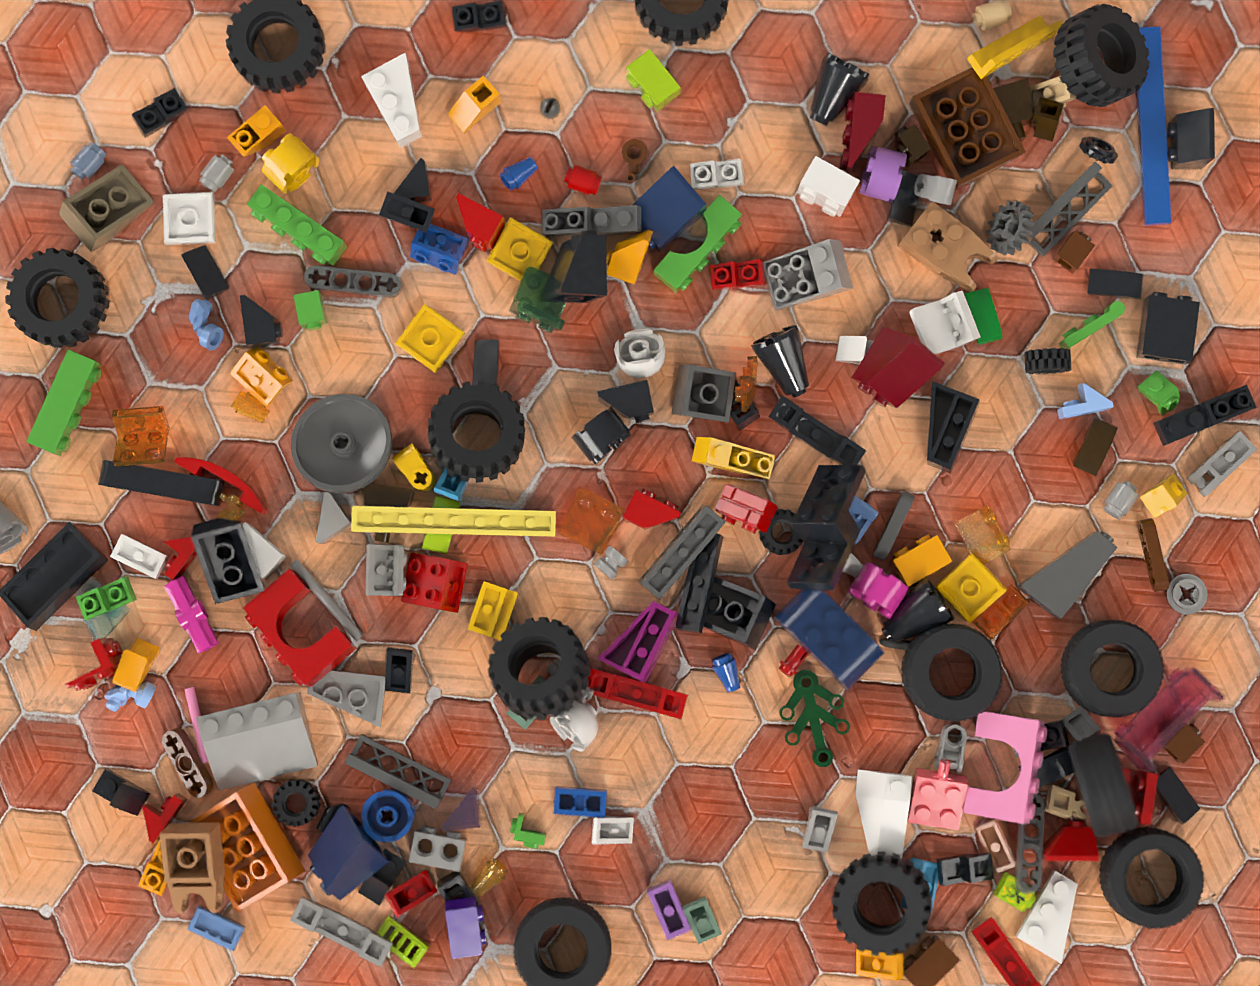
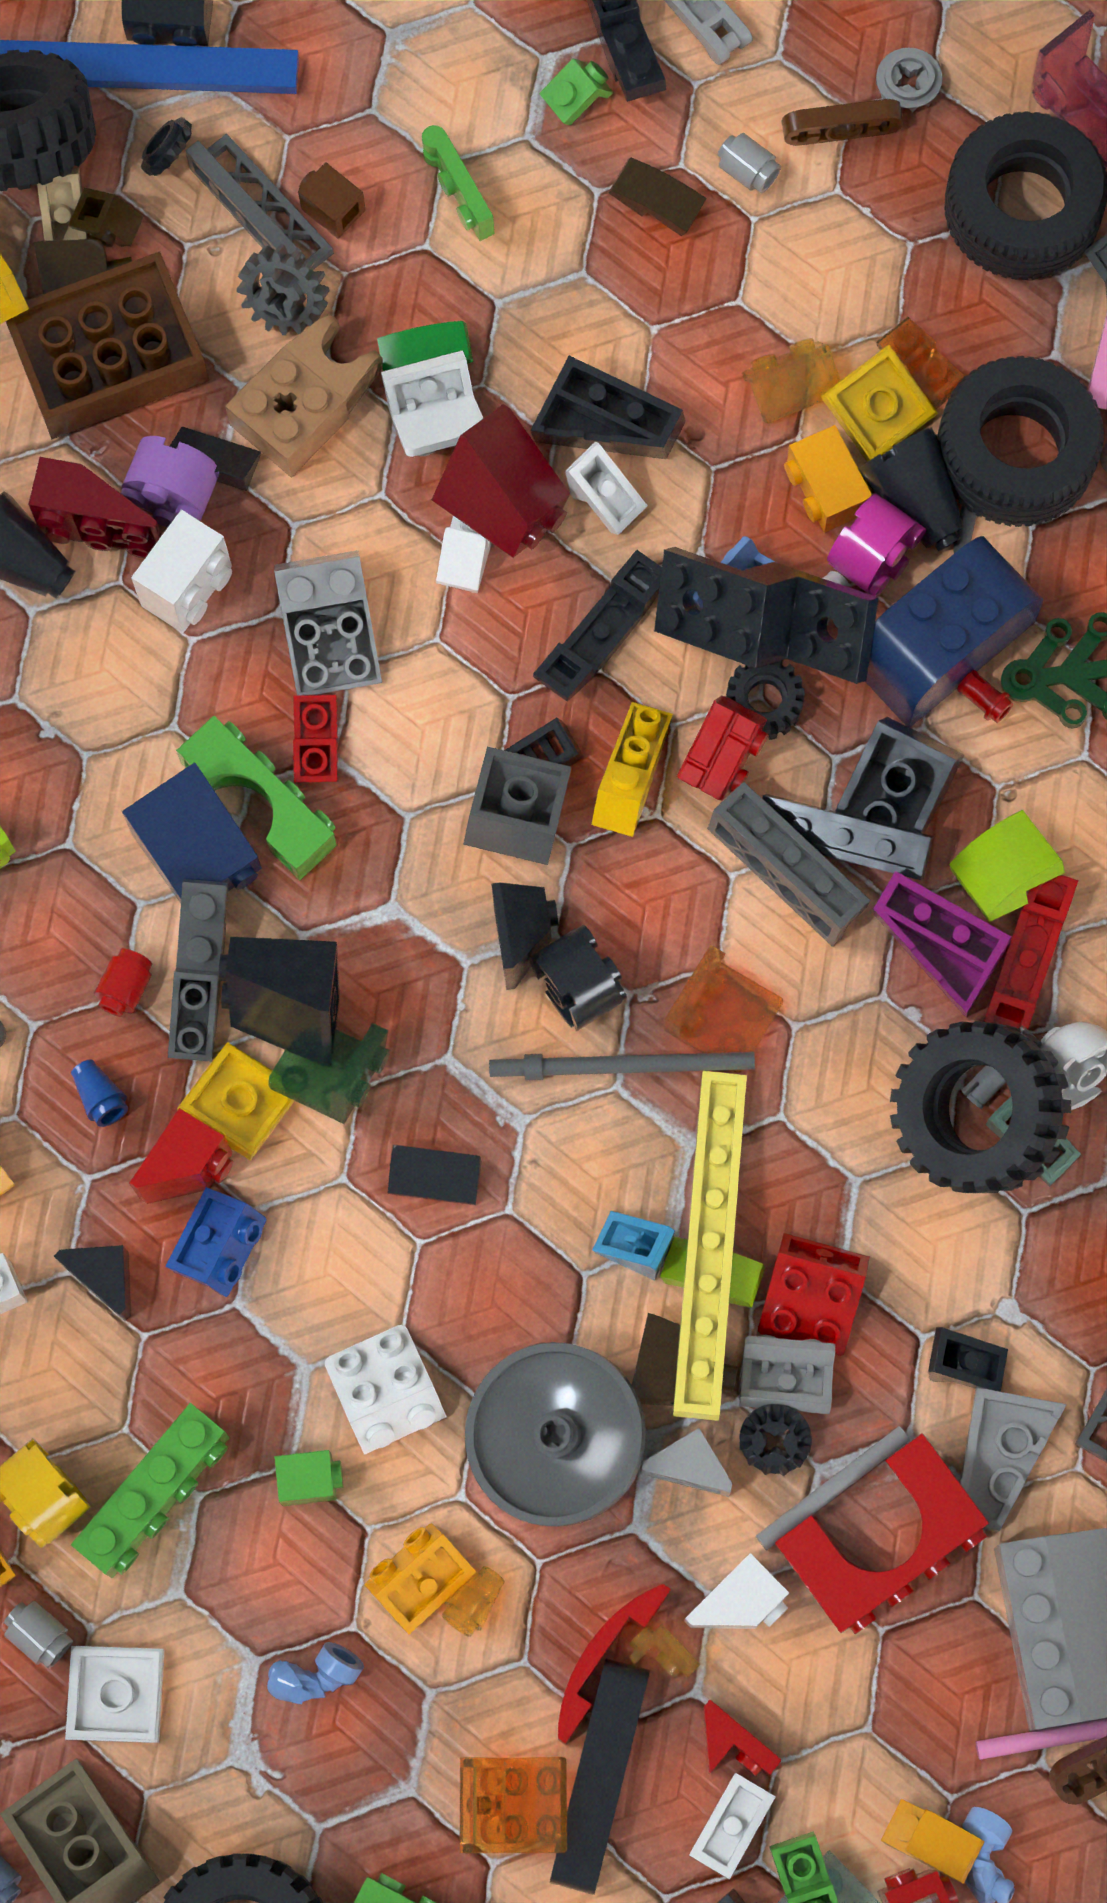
camera: 85 degrees left, 10 degrees down
dark pink piece [164,576,219,653] -> none
black slope [181,245,230,300] -> none
black slope [191,518,265,604] -> none
black slope [240,295,283,348] -> none
dark grey beam [304,266,402,298] -> none
black slope [379,191,435,233] -> none
yellow piece [391,443,436,492] -> none
yellow plate [395,303,465,374] -> none
black tyre [428,381,525,483] -> none
yellow plate [467,581,519,641] -> none
light grey wheel [594,545,629,580] -> none
light orange slope [606,230,653,284] -> none
white cylinder [614,329,666,378] -> none
reddish brown plate [622,139,648,183] -> none
red slope [622,489,681,530] -> none
white slope [690,159,745,189] -> none
blue cone [712,653,741,692] -> none
clear orange slope [735,356,758,412] -> none
black cone [751,325,809,398] -> none
dark grey beam [872,490,915,561] -> none
dark brown brick [894,124,932,168] -> none
light grey piece [914,174,957,205] -> none
dark grey slope [1017,531,1117,619] -> none
black tyre [1024,348,1072,374] -> none
light blue slope [1057,383,1114,420] -> none
black slope [1088,269,1144,299] -> none
black brick [1136,292,1200,365] -> none
yellow brick [1140,473,1188,518] -> none
none -> white bracket [325,1325,447,1455]
none -> dark grey bar [489,1052,755,1081]
none -> white slope [565,442,648,535]
none -> black gear [739,1404,812,1476]
none -> lime slope [949,810,1065,922]

